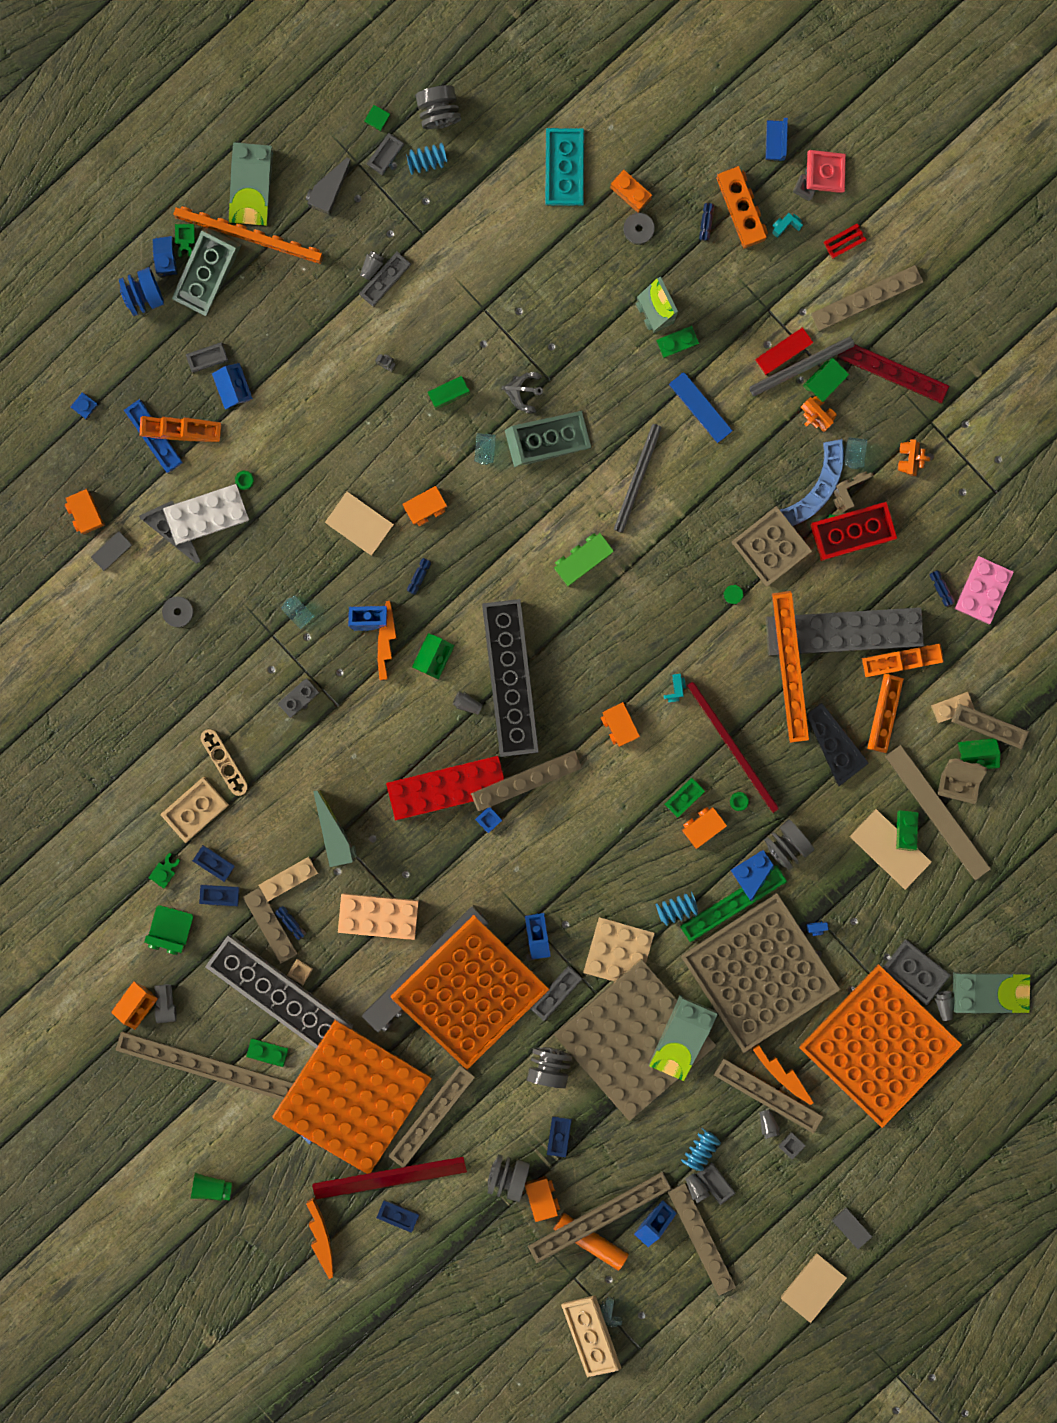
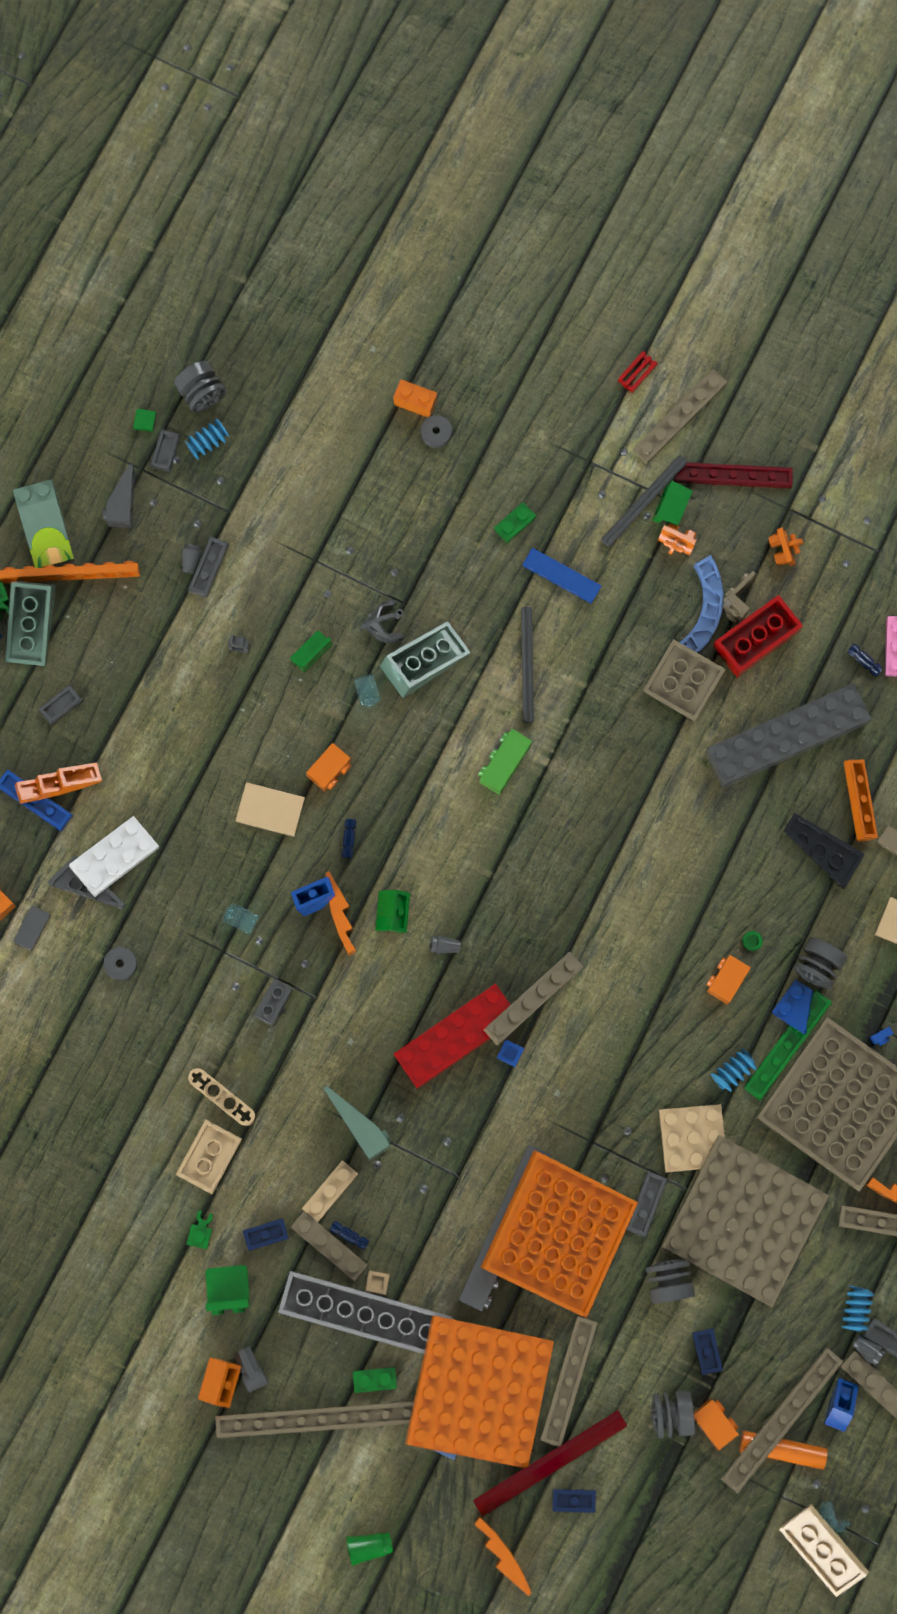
camera: 20 degrees left, 10 degrees down
dark blue plate [192,845,235,882] -> none
blue panel [212,363,253,409] -> none
green tile [235,471,254,490] -> none
light nougat brick [338,893,419,940] -> none
dark grey brick [482,599,538,757] -> none
blue slope [525,913,551,960] -> none
teal tile [545,128,584,206] -> none
orange brick [600,702,640,747] -> none
sand green slope [635,277,678,333] -> none
sand green slope [648,996,717,1081] -> none
teal bracket [663,674,686,702] -> none
green plate [664,777,705,818] -> none
dark red tile [686,682,779,813] -> none
dark blue axle [699,203,714,241] -> none
orange brick [716,166,768,249] -> none
green tile [724,585,743,604] -> none
red tile [755,327,813,376] -> none
blue panel [765,118,788,161] -> none
teal bracket [772,213,803,238] -> none
orange plate [772,591,809,743] -> none
dark grey plate [793,167,816,201] -> none
coral tile [807,150,846,193] -> none
clear light blue bracket [844,437,867,469] -> none
orange slope [862,643,944,677] -> none

